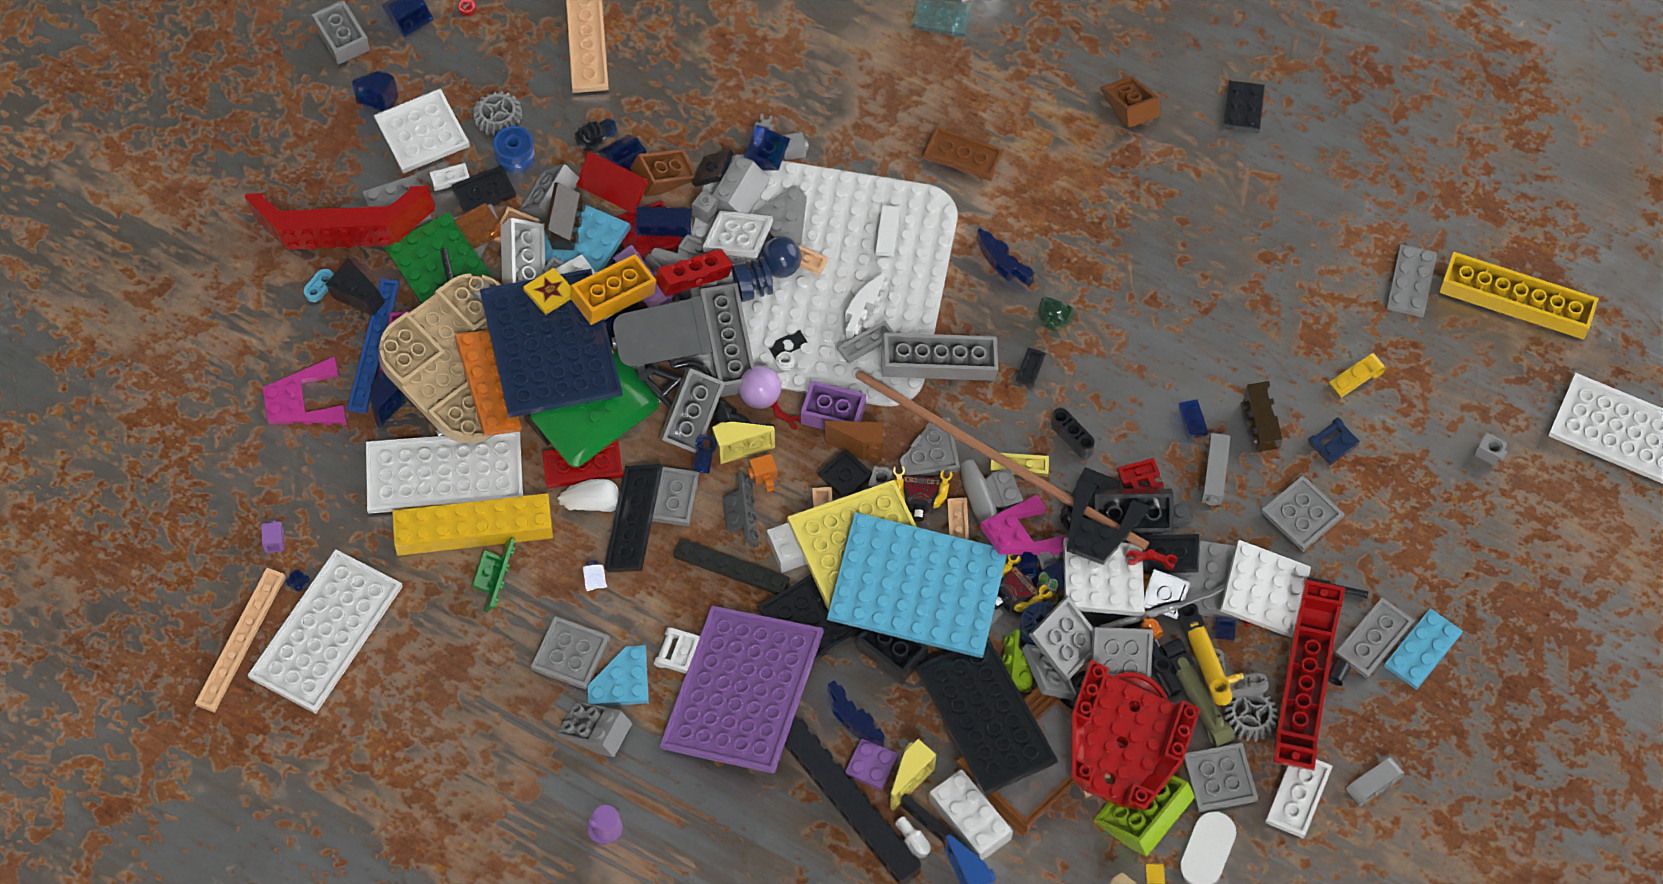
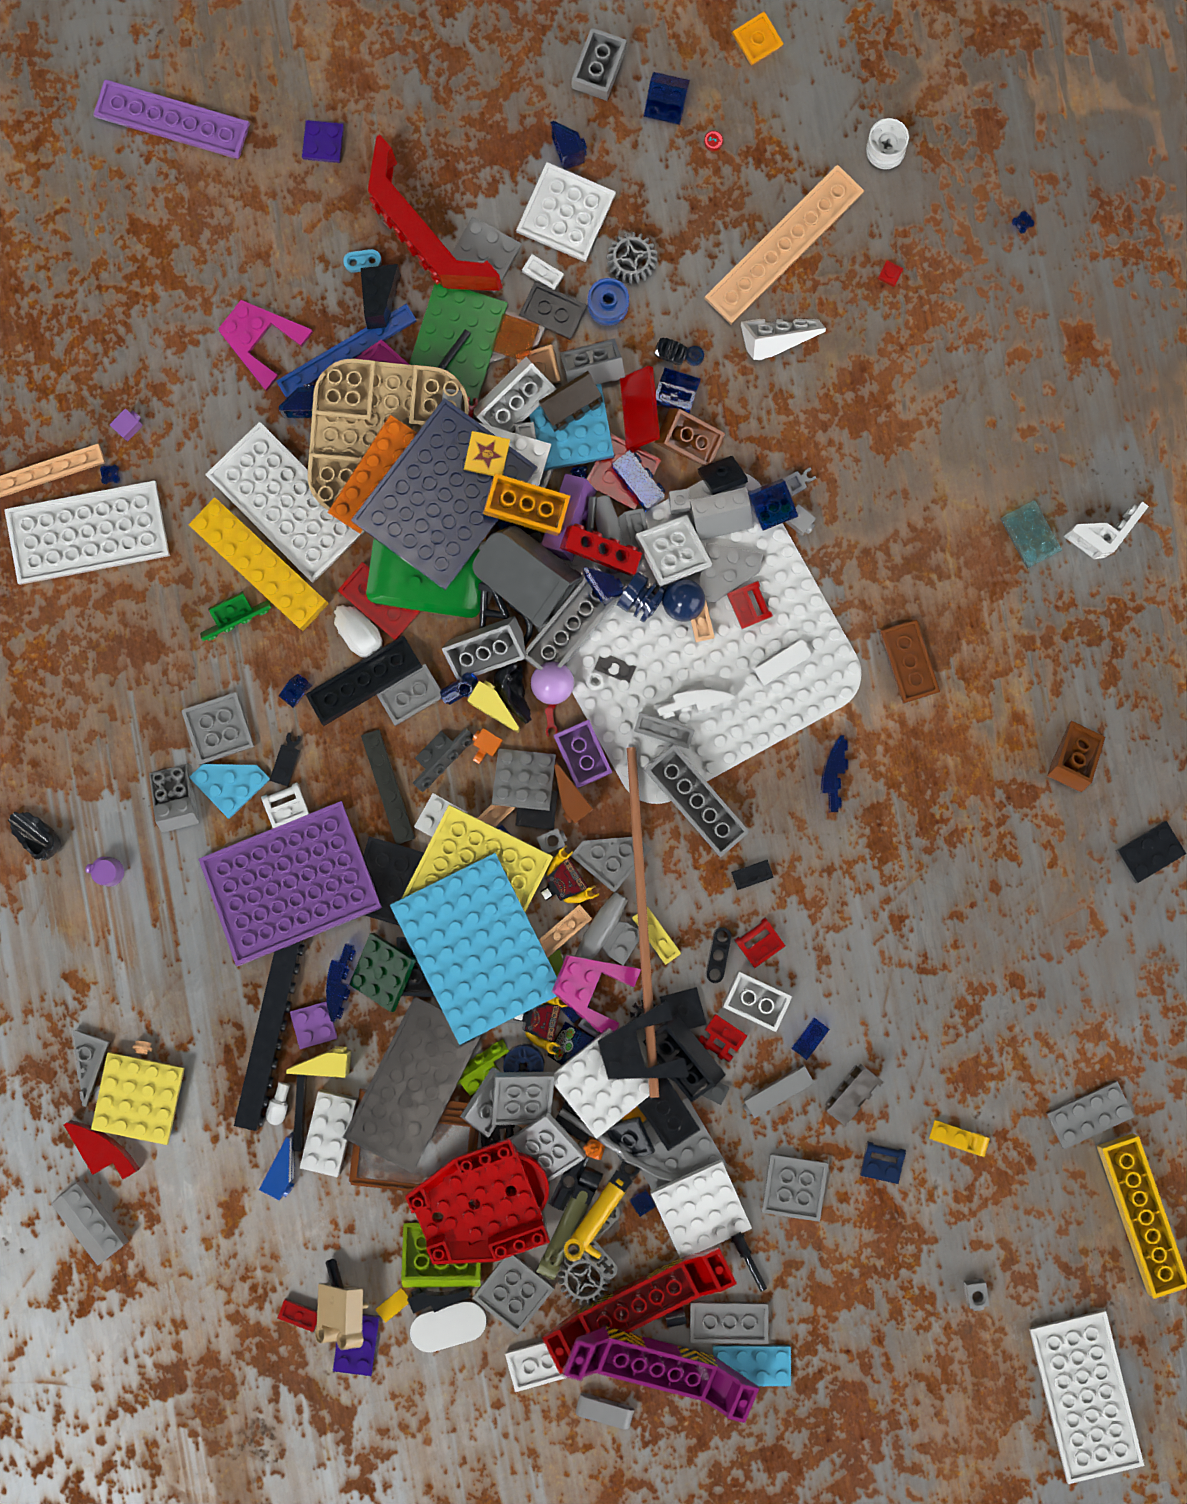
camera: 50 degrees right, 25 degrees up
clear green cylinder [1038,297,1077,331] -> none
red piece [1125,549,1177,570] -> none
none -> black hair [8,812,61,861]
none -> medium lavender plate [93,79,250,159]
none -> black plate [269,733,302,787]
none -> dark purple plate [302,120,344,163]
none -> dark green plate [349,933,416,1012]
none -> black slope [407,1287,471,1314]
none -> light grey plate [492,749,556,811]
none -> magenta slope [562,1326,760,1423]
none -> clear blue slope [583,567,624,606]
none -> white brick [722,971,792,1032]
none -> red plate [727,581,773,630]
none -> red plate [734,918,786,968]
none -> white wedge [741,319,826,360]

